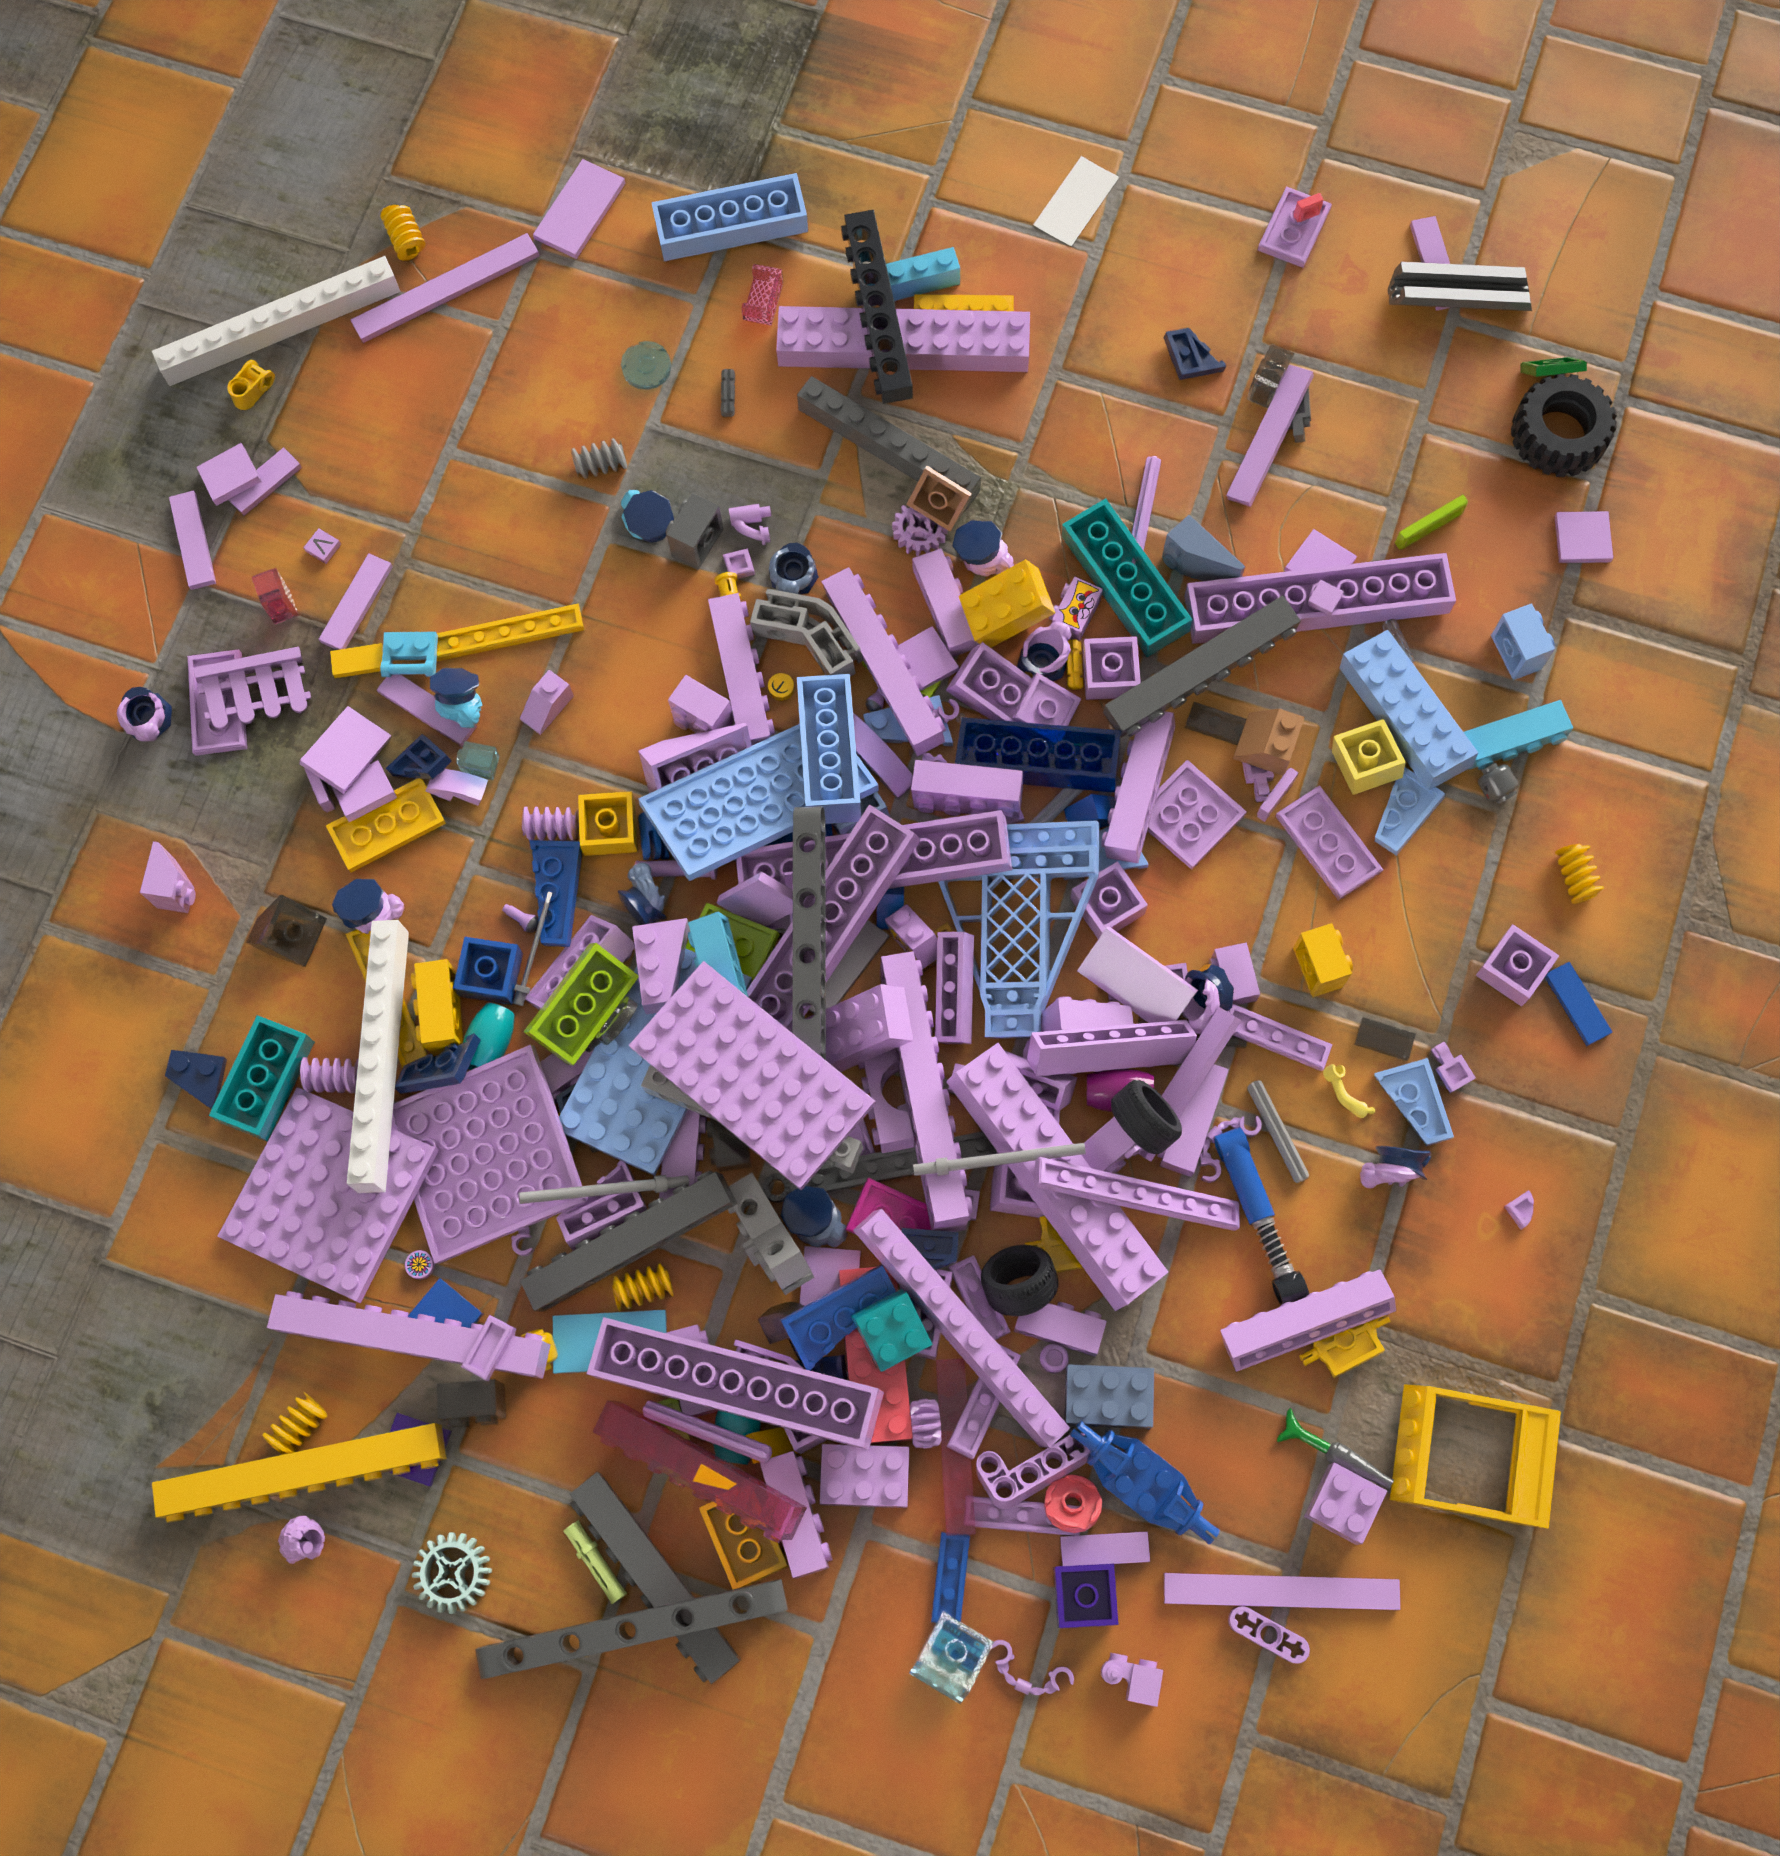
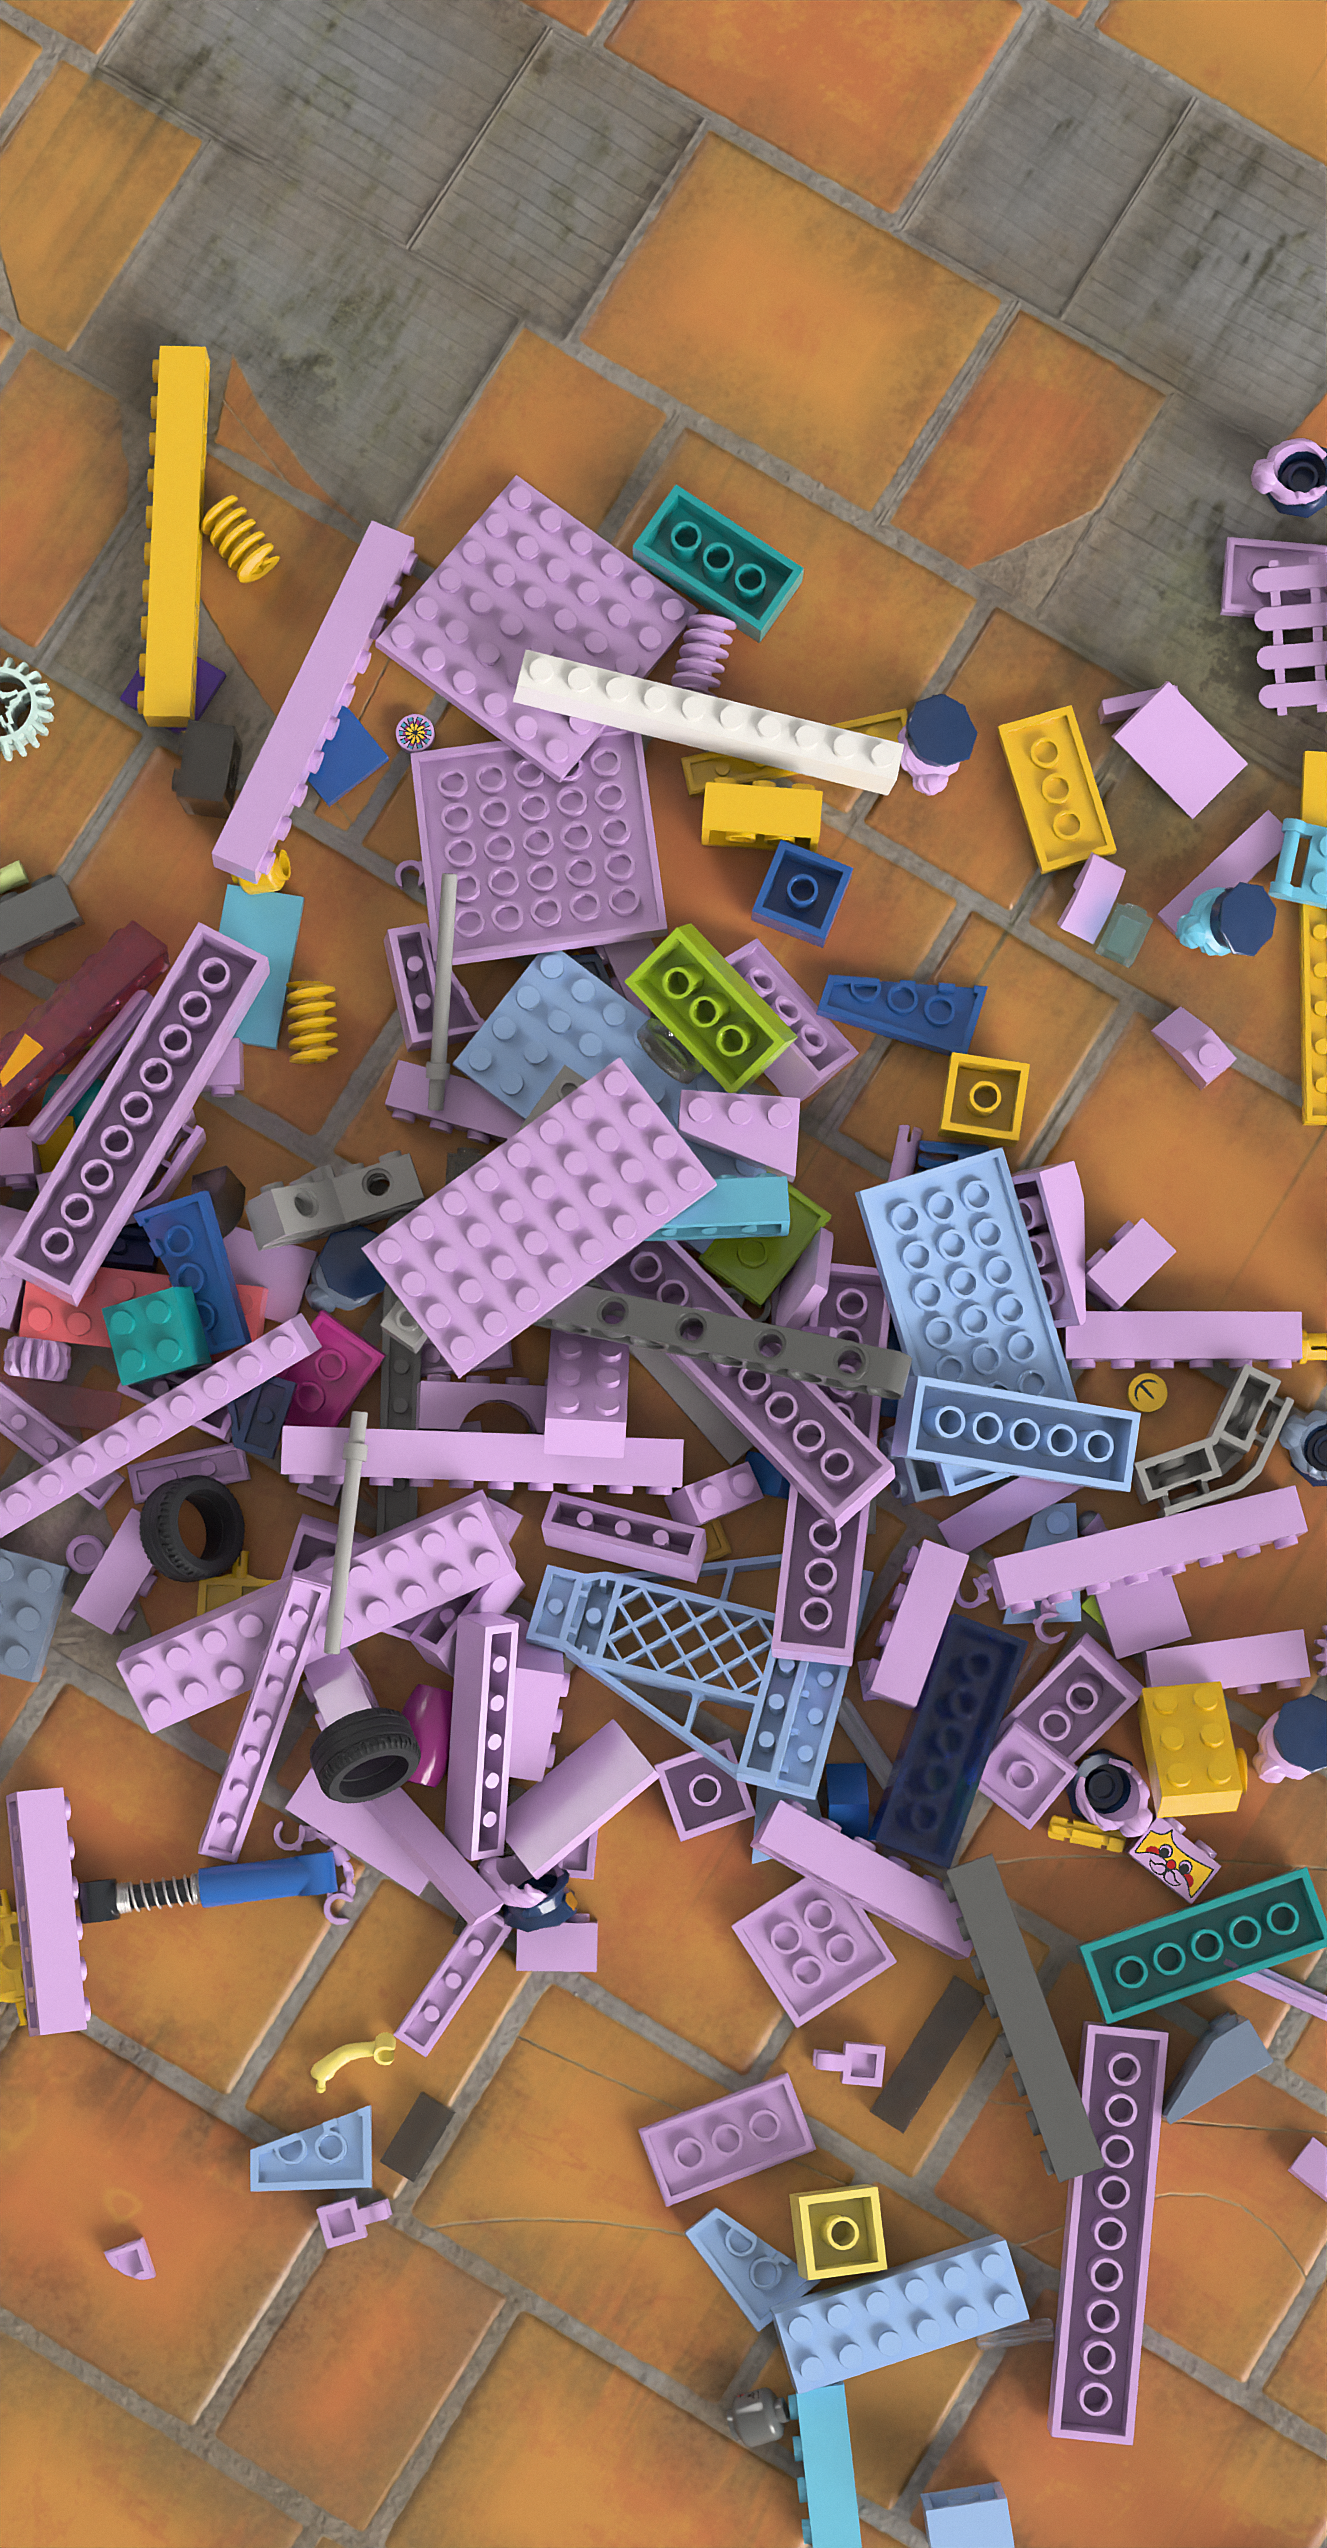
camera: 100 degrees right, 10 degrees up
lavender slope [140,842,196,913] -> none
dark blue wing [165,1050,227,1109] -> none
clear smoke slope [246,895,327,967] -> none
lavender piece [278,1515,325,1564] -> none
lavender tile [332,760,397,822] -> none
dark blue wing [386,734,452,779] -> none
dark blue wing [395,1033,481,1094] -> none
lavender tile [461,1315,516,1381] -> none
teal piece [463,1003,515,1070] -> none
lavender piece [502,904,539,933] -> none
light grey sword [513,892,552,1006] -> none
dark grey brick [520,1171,737,1312] -> none
lavender piece [522,807,579,841] -> none
piece [618,863,667,925] -> none
lavender brick [1082,637,1141,700] -> none
medium nougat slope [1233,709,1305,776] -> none
light grey axle [1247,1080,1309,1183] -> none
lavender tile [1257,768,1298,822] -> none
lavender tile [1284,529,1357,572] -> none
yellow brick [1293,923,1353,998] -> none
lavender tile [1307,580,1344,616] -> none
piece [1360,1146,1431,1188] -> none
lime tile [1395,495,1468,550] -> none
lavender brick [1476,924,1559,1007] -> none
blue tile [1545,962,1613,1046] -> none
yellow piece [1555,844,1604,904] -> none

